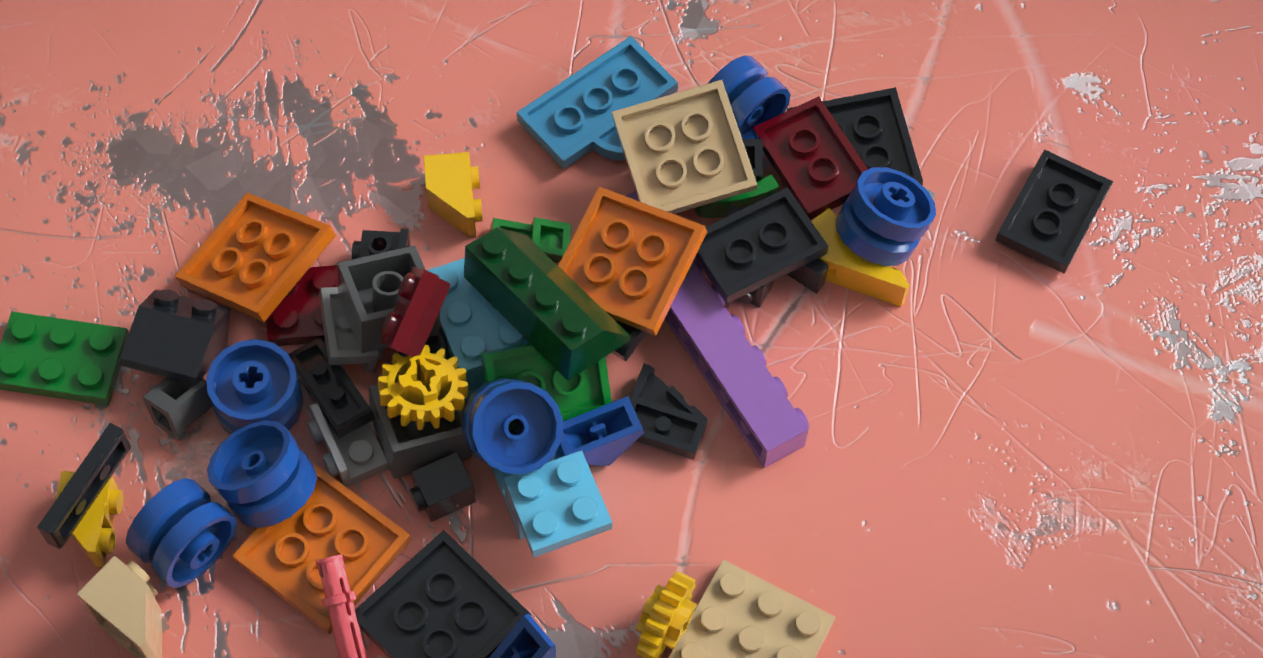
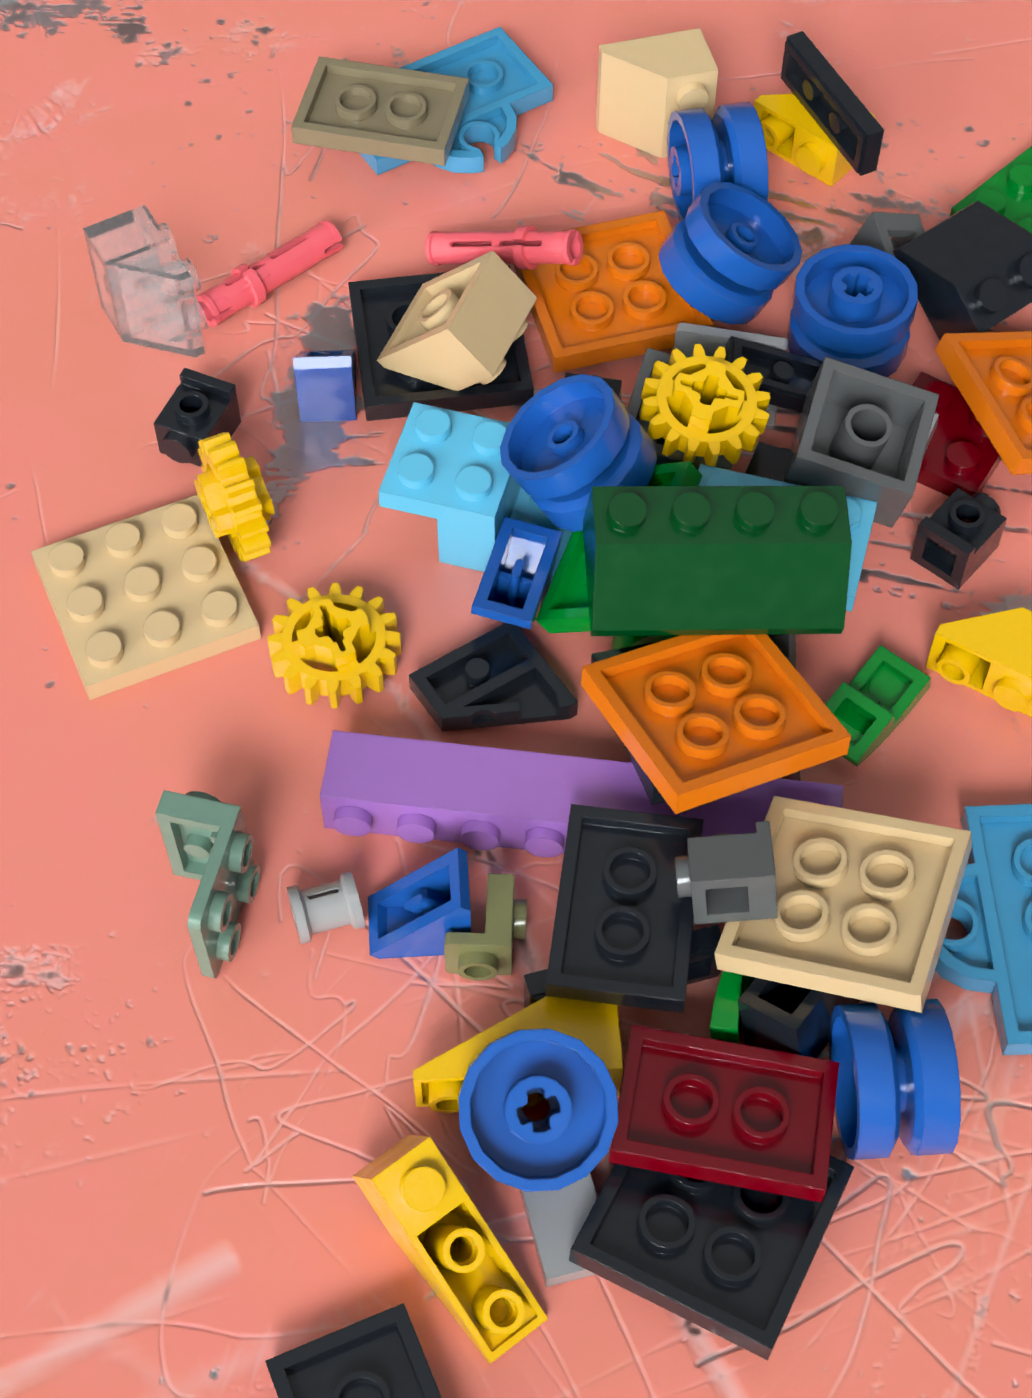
camera: 130 degrees right, 5 degrees down
dark red bracket [380,267,450,357] -> none
none -> sand green bracket [155,790,261,979]
none -> yellow gear [267,583,402,708]
none -> light grey bush [286,871,365,944]
none -> yellow slope [352,1135,548,1364]
none -> blue slope [368,847,472,959]
none -> tan slope [377,251,537,391]
none -> olive bracket [444,873,527,981]
none -> dark grey brick [675,821,778,924]

